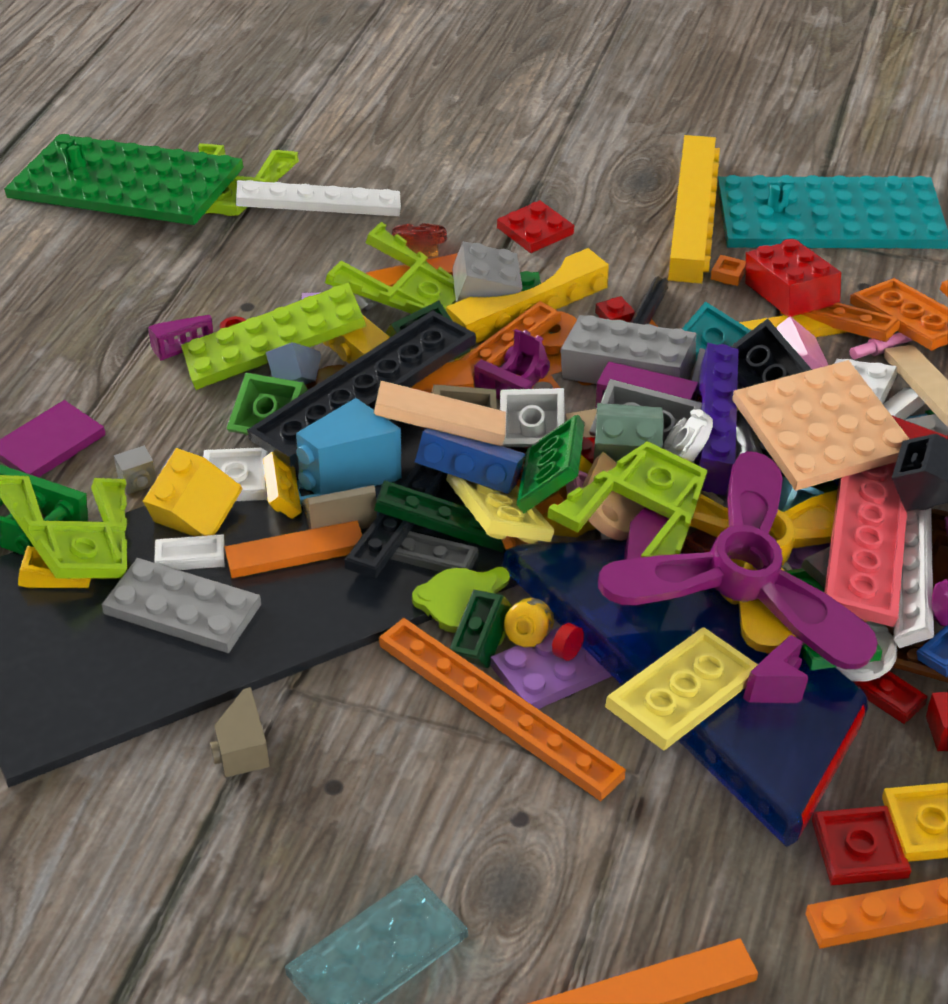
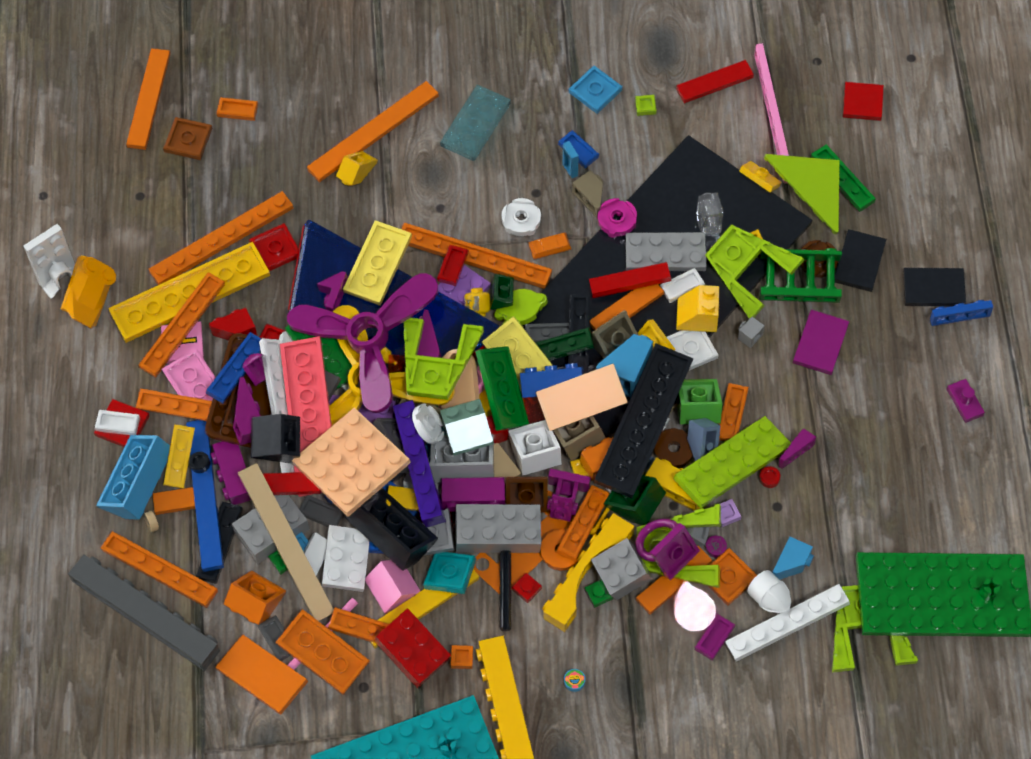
camera: 160 degrees right, 20 degrees up
red plate [497,200,574,253] -> none
red tile [552,623,584,661] -> none
none -> yellow slope [336,151,378,186]
none -> red tile [437,245,469,286]
none -> white plate [502,198,541,236]
none -> reddish brown slope [506,476,548,513]
none -> orange tile [528,232,572,260]
none -> blue tile [558,130,599,168]
none -> dark azure tile [563,141,579,179]
none -> tile [564,669,585,692]
none -> dark azure tile [569,65,623,114]
none -> red tile [589,262,671,298]
none -> dark pink plate [598,198,637,238]
none -> lime tile [635,95,656,116]
none -> magenta tile [635,519,700,580]
none -> magenta tile [695,614,735,661]
none -> clear brick [696,192,723,236]
none -> orange tile [708,548,757,606]
none -> orange tile [719,383,749,442]
none -> white helmet [747,570,791,613]
none -> dark azure slope [773,537,814,579]

